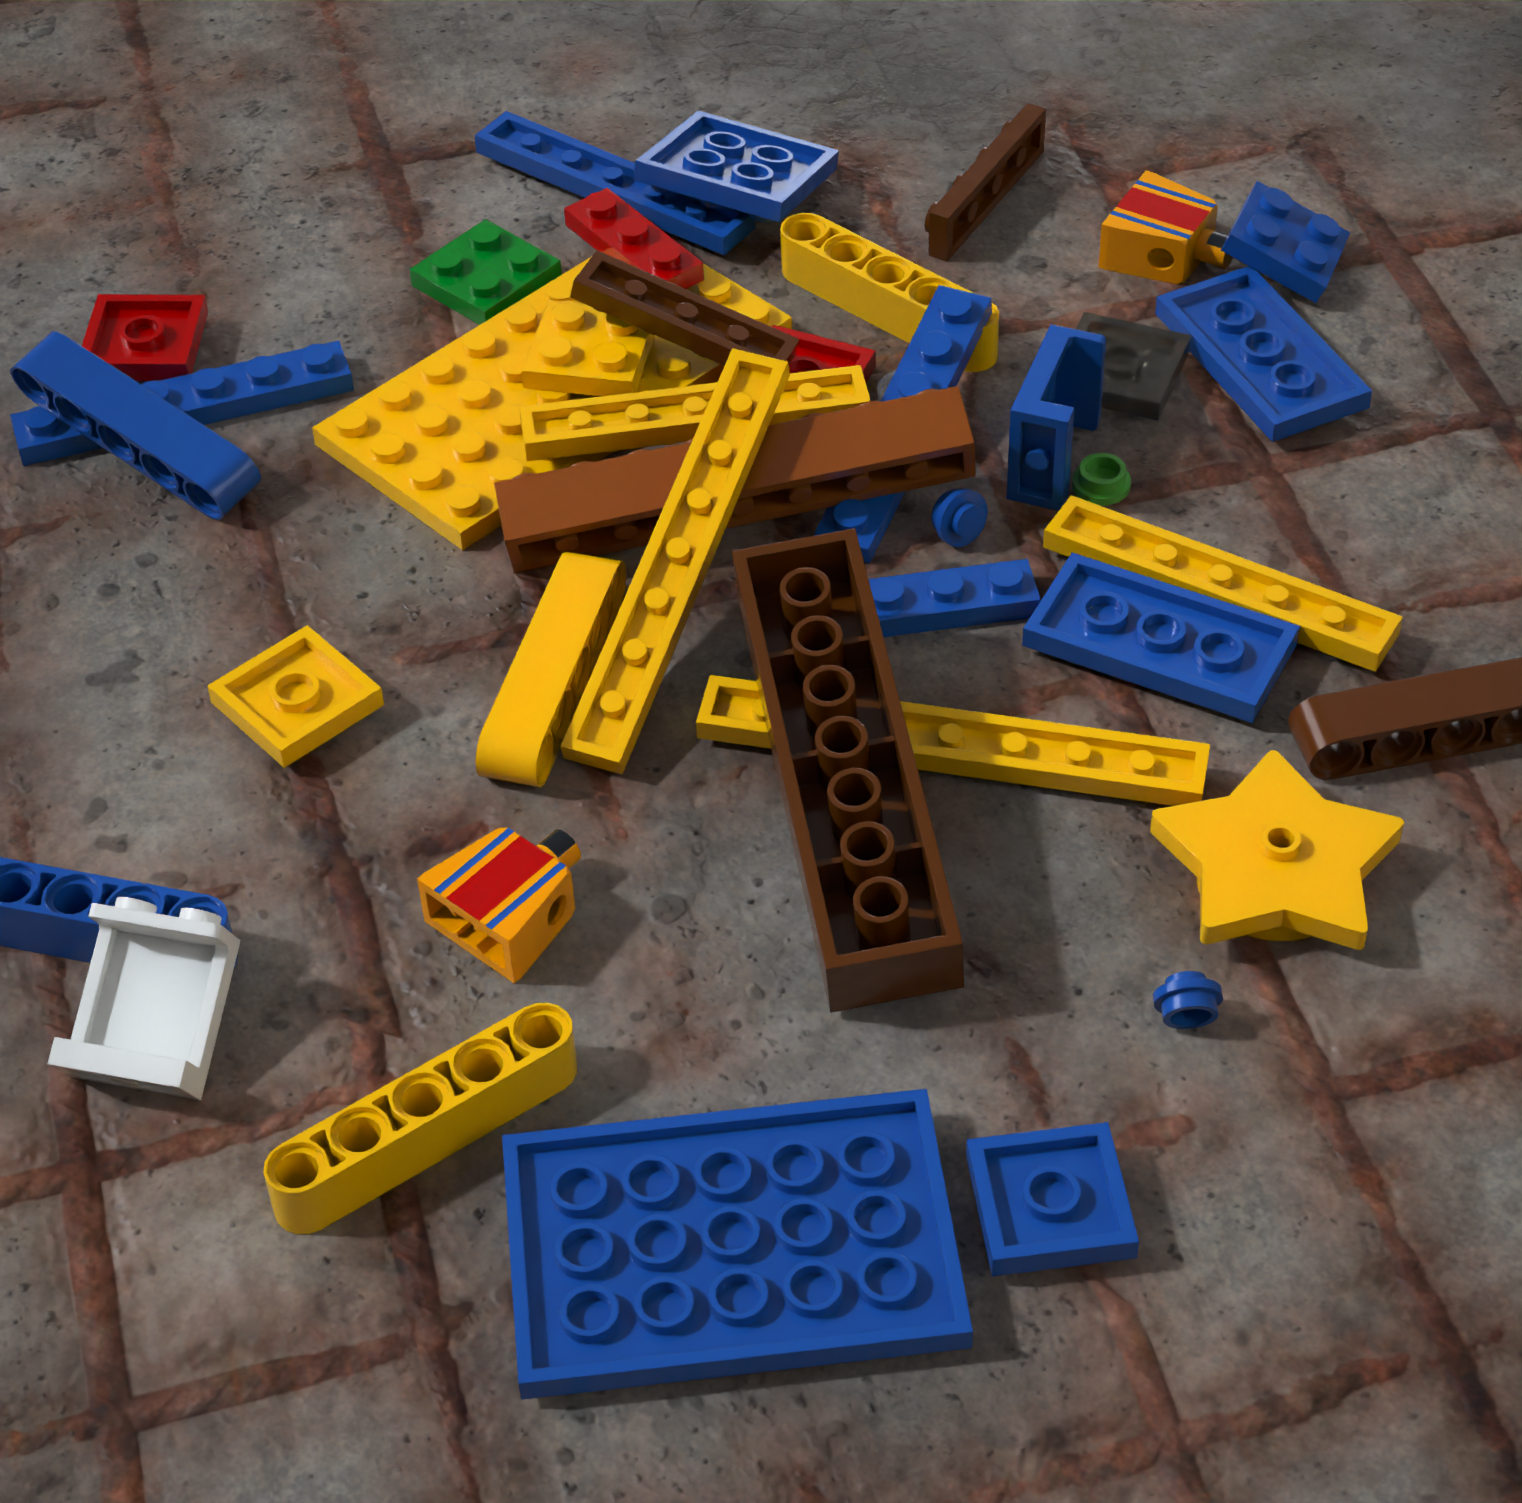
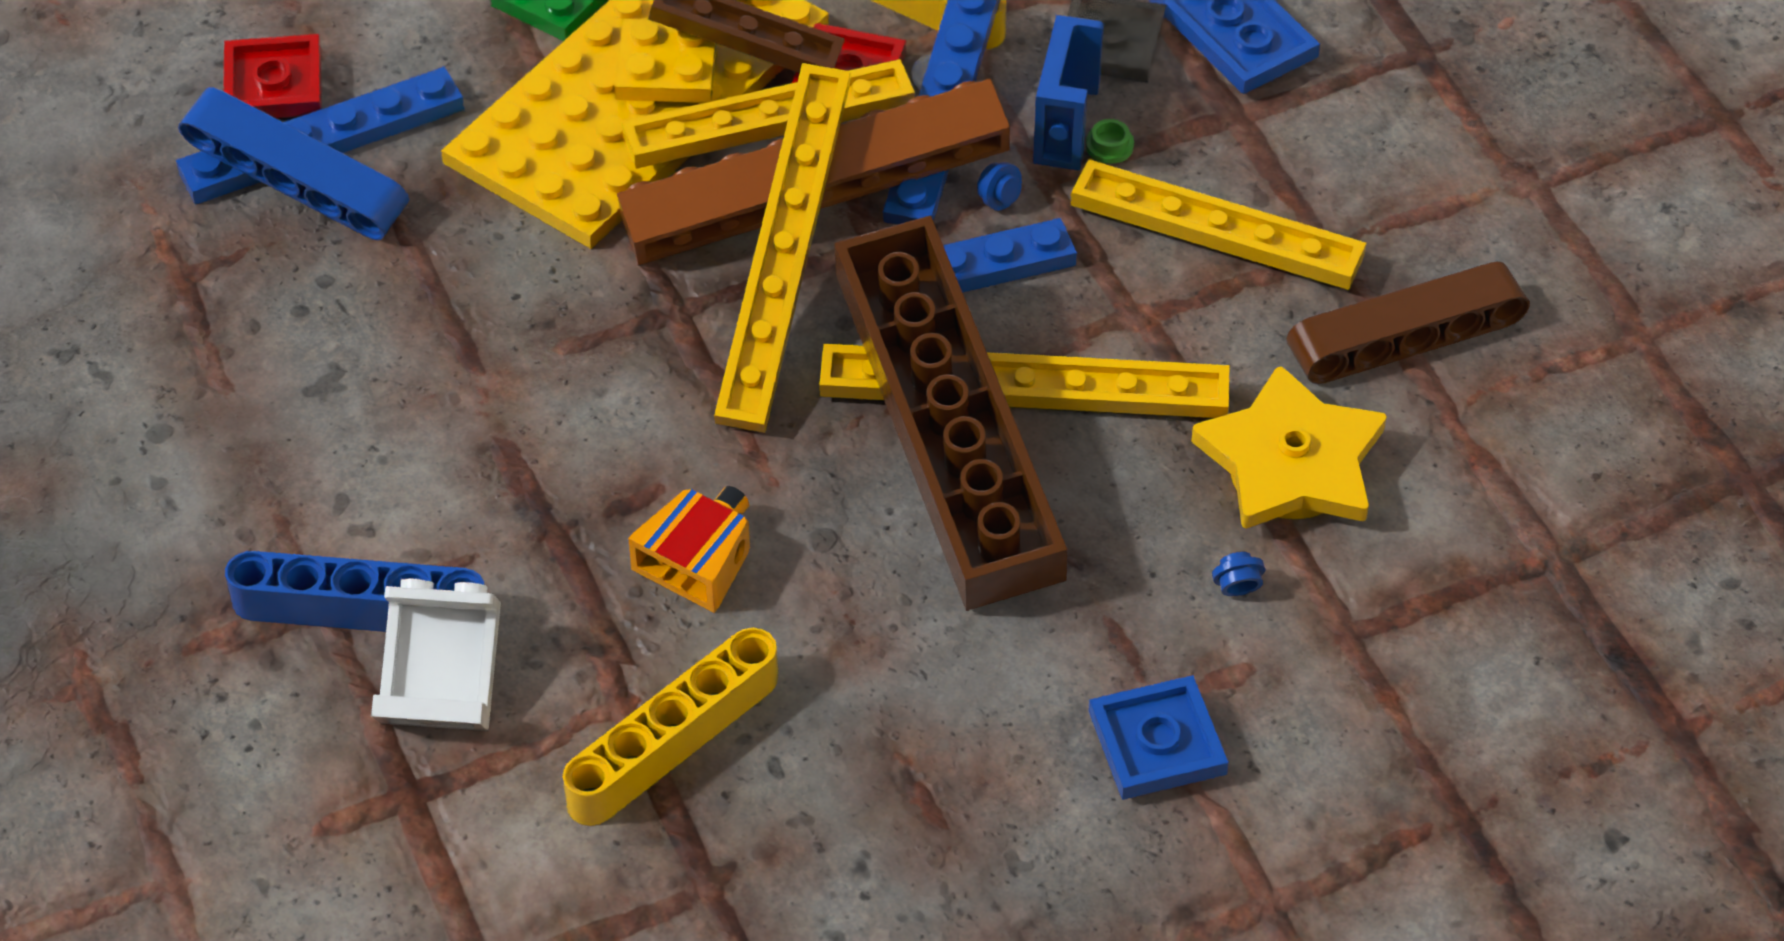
camera: 10 degrees left, 5 degrees up
yellow plate [207,625,384,768] -> none
yellow beam [475,552,627,788] -> none
blue plate [502,1089,973,1400] -> none
blue plate [1022,552,1300,723] -> none

